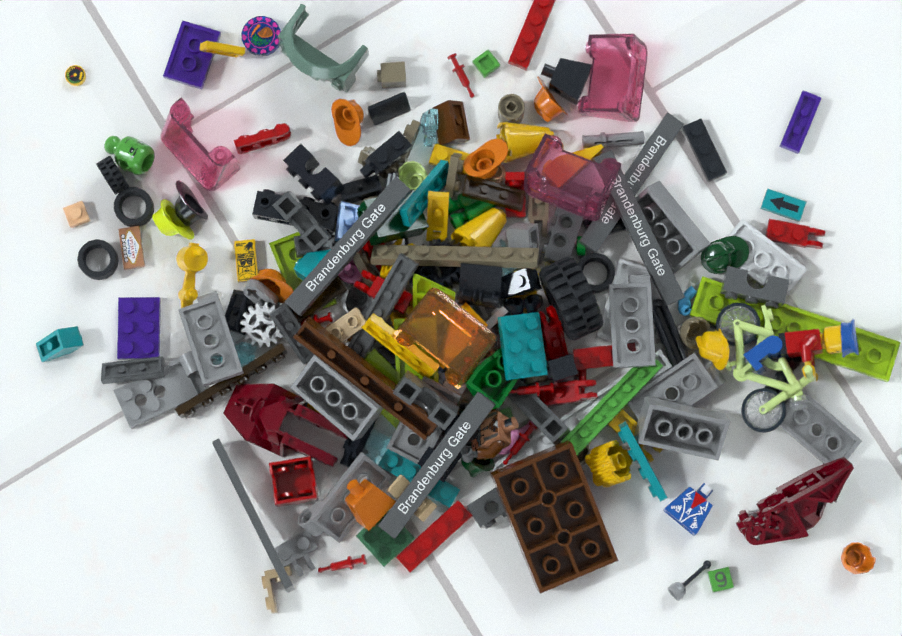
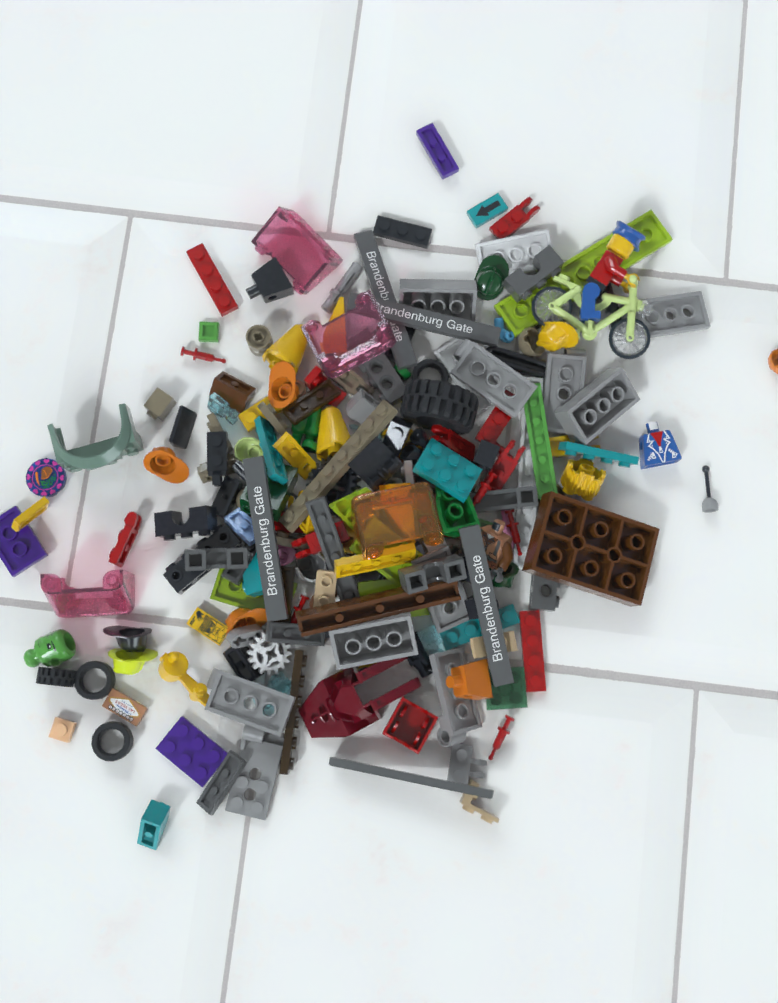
camera: 55 degrees left, 0 degrees up
orange piece [534,76,568,122] -> none
bright green tile [707,567,734,592] -> none
dark red connector [736,457,854,545] -> none

